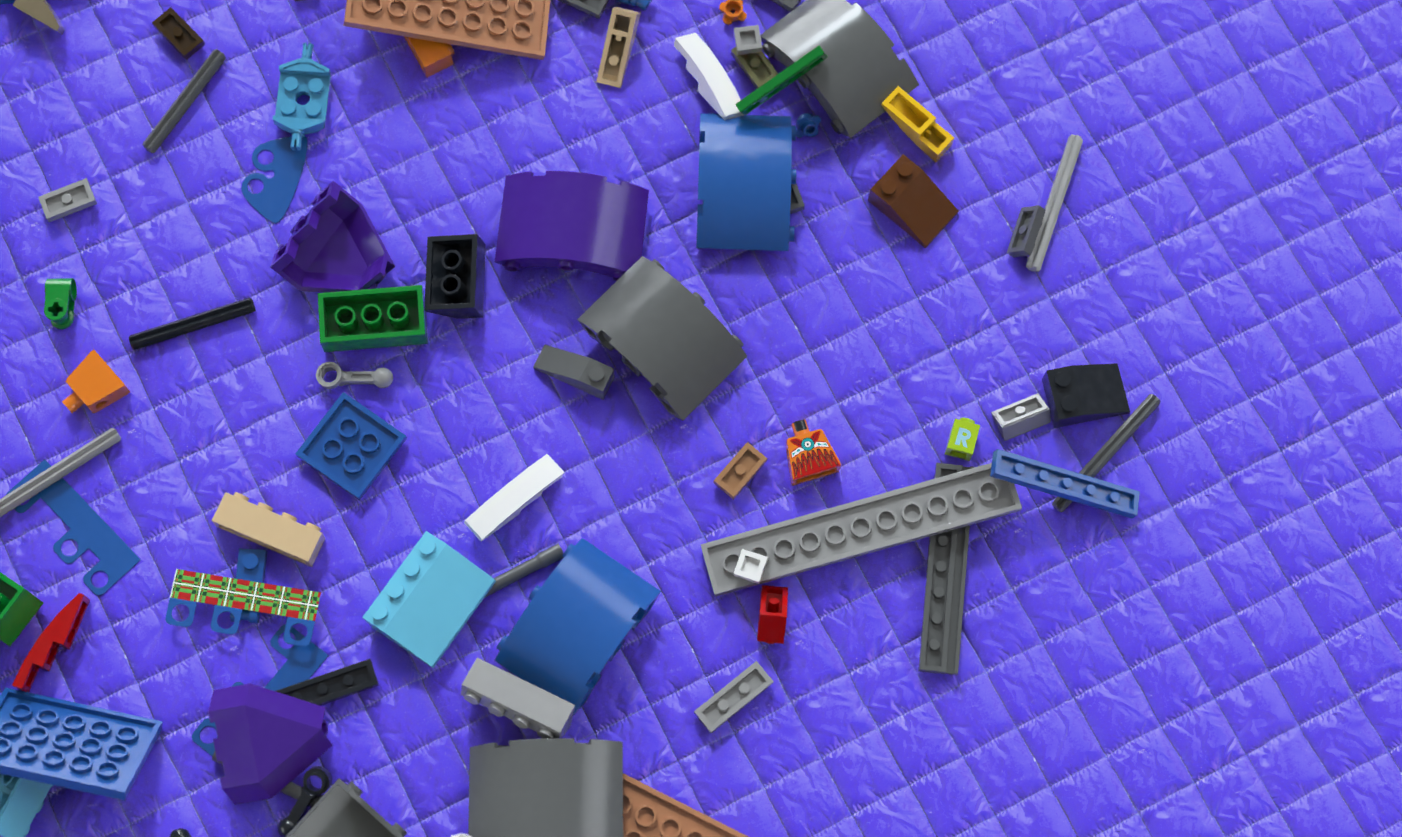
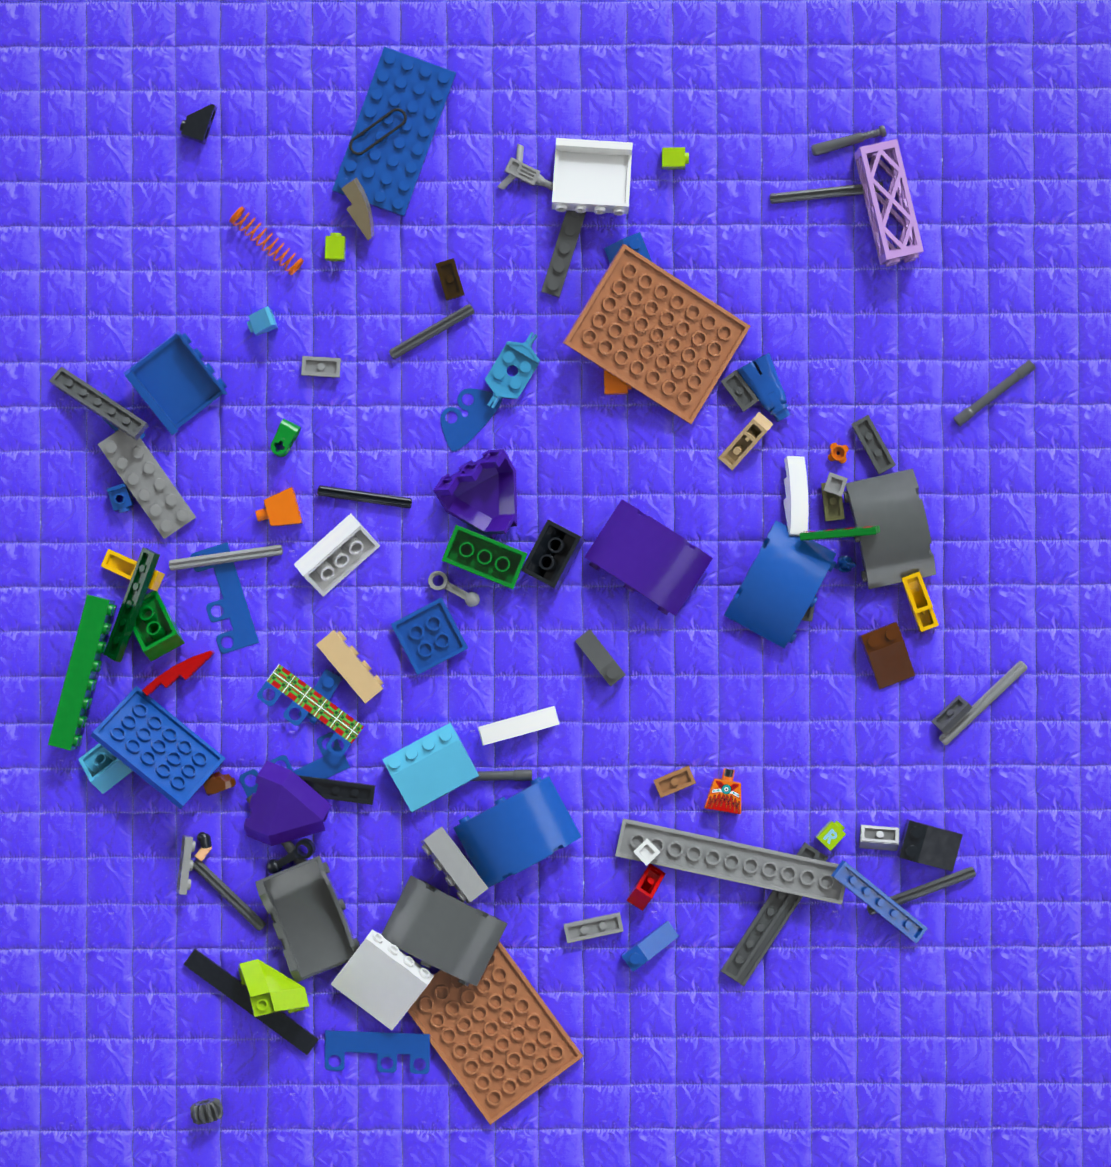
camera: 30 degrees right, 15 degrees up
dark grey panel [577,256,747,421] -> none
none -> reddish brown rock [203,772,236,796]
none -> white slope [294,514,380,597]
none -> lime brick [325,233,346,262]
none -> slope [621,921,679,972]

